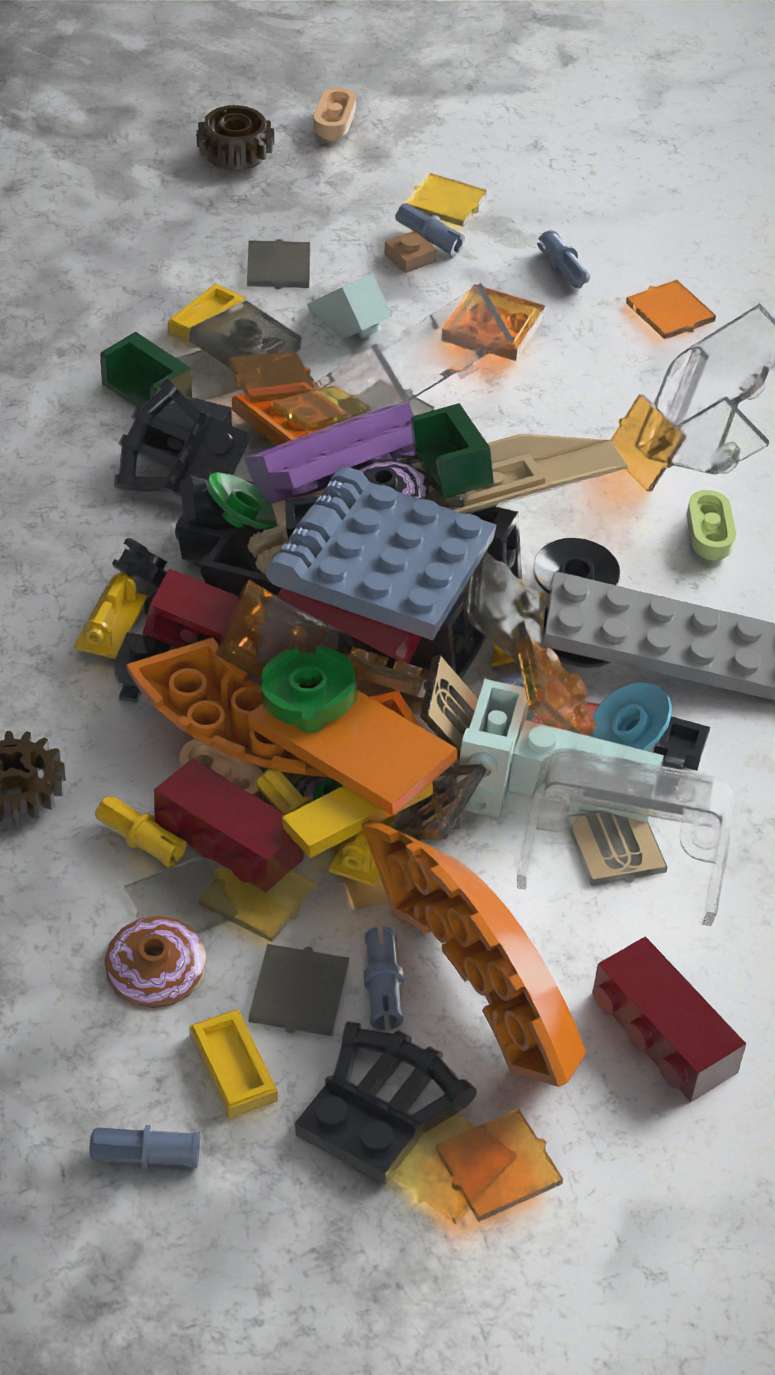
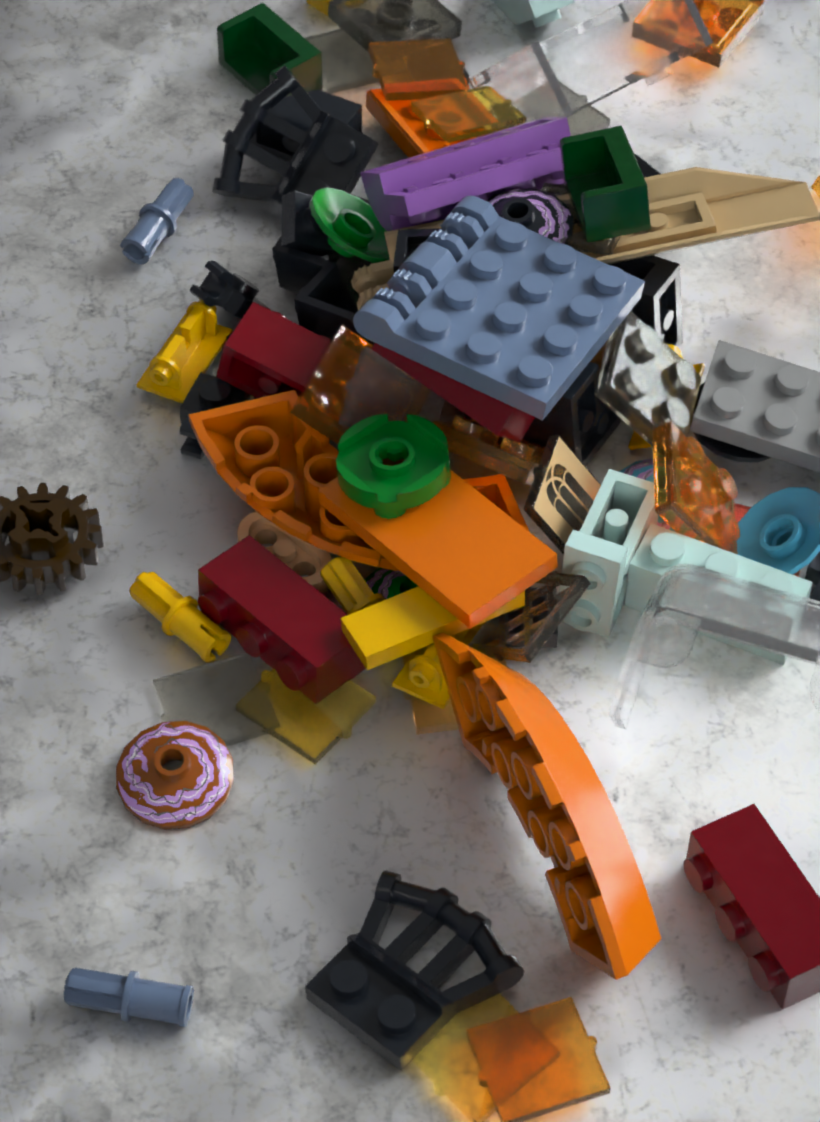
camera: 10 degrees right, 5 degrees up
yellow tile [189,1009,278,1119] -> none
clear smoke piece [248,944,349,1036] -> none
sand blue pin [363,927,404,1030] -> none
black dish [533,538,620,595] -> none
piece [565,810,668,886] -> none
none -> sand blue axle [120,178,194,264]

